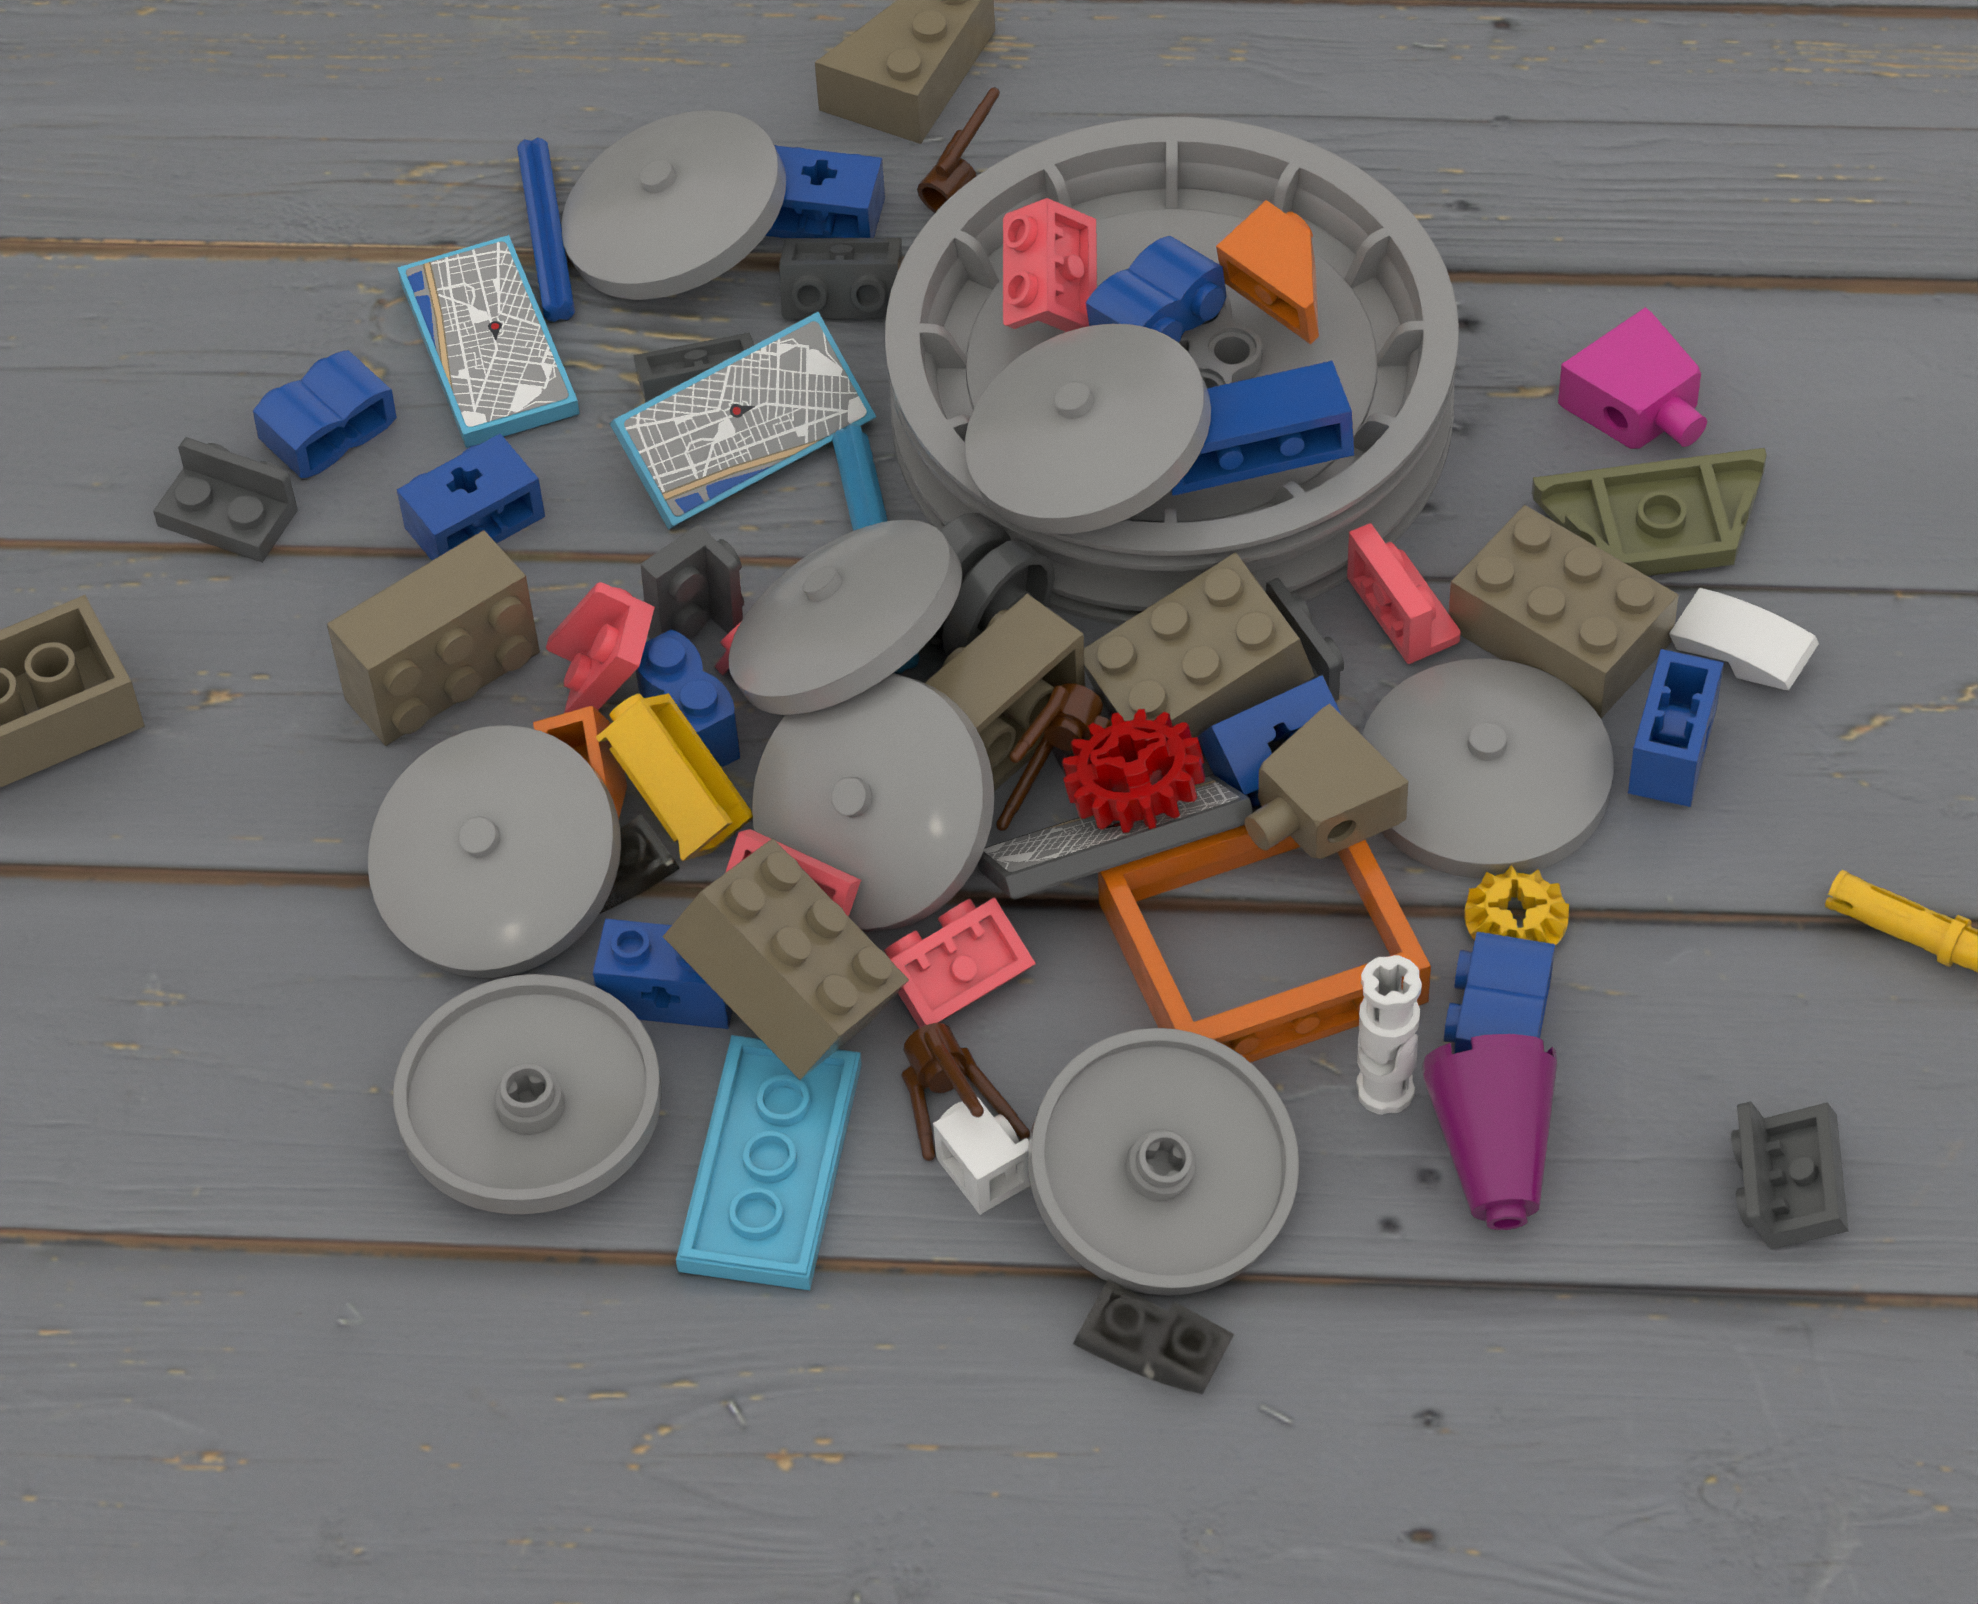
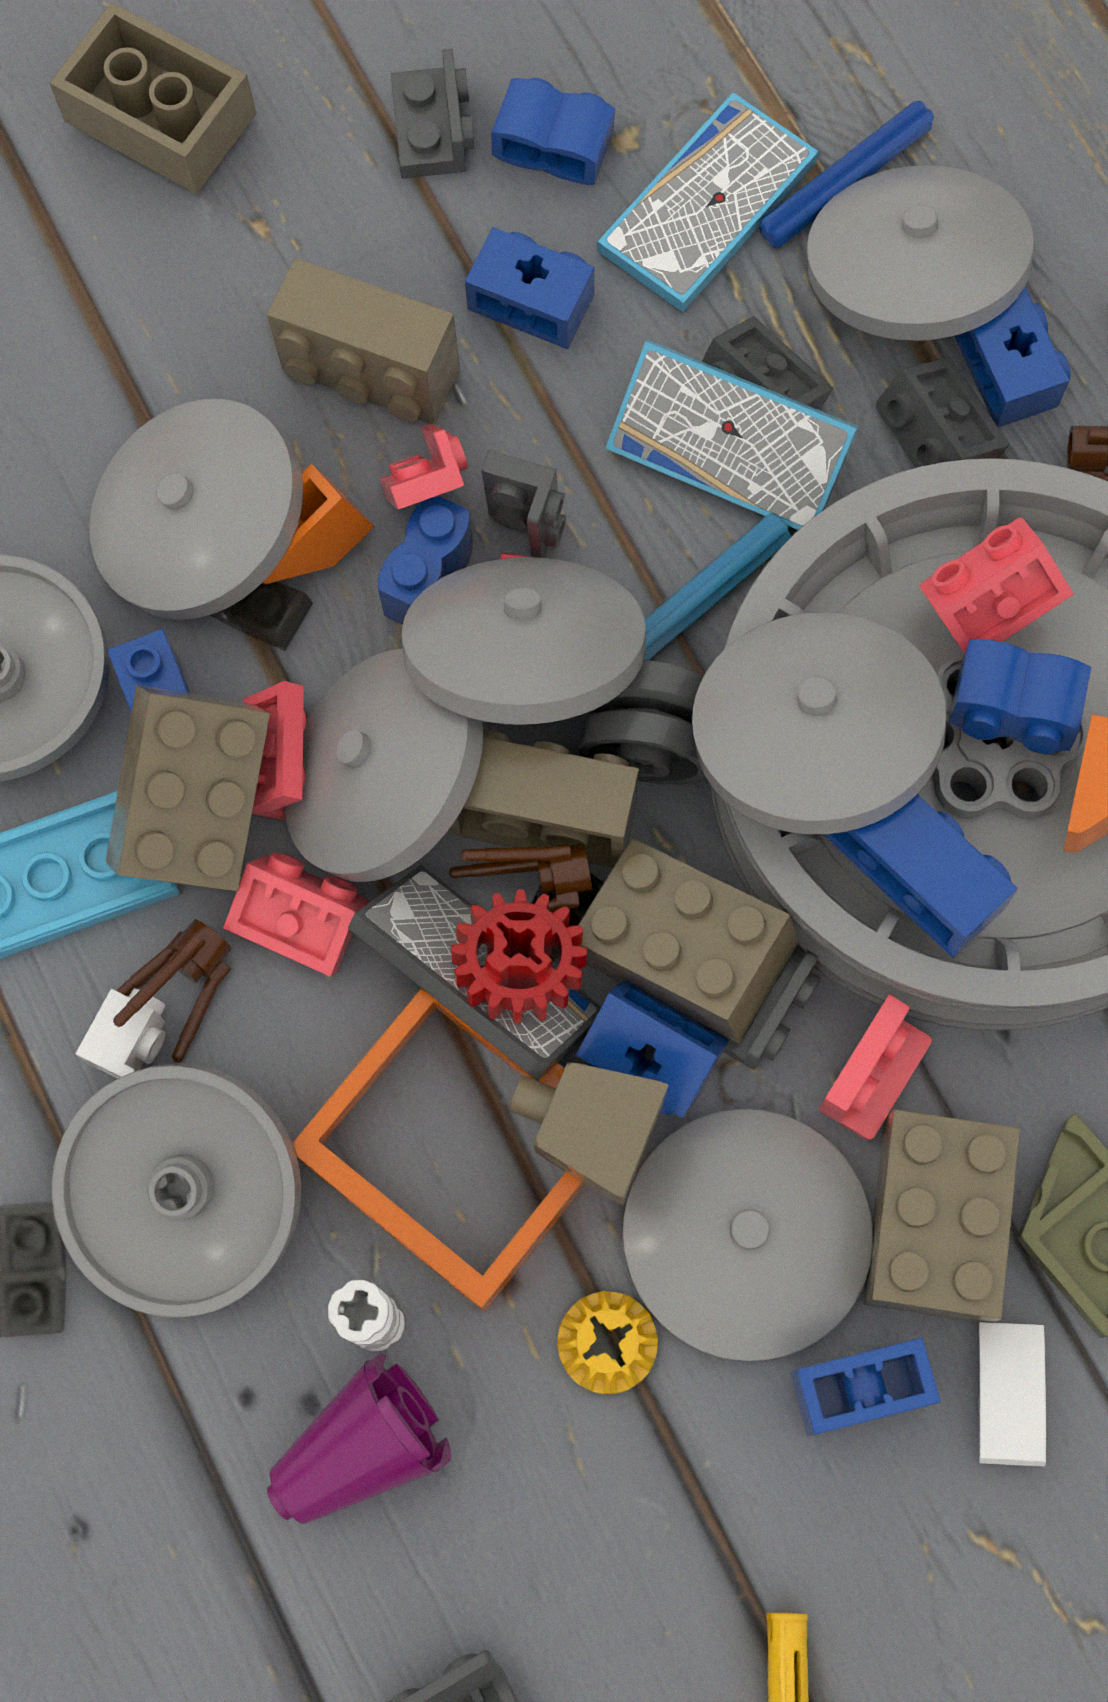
camera: 60 degrees right, 20 degrees up
yellow window [596,693,753,861] -> none
blue brick [1444,932,1555,1054] -> none

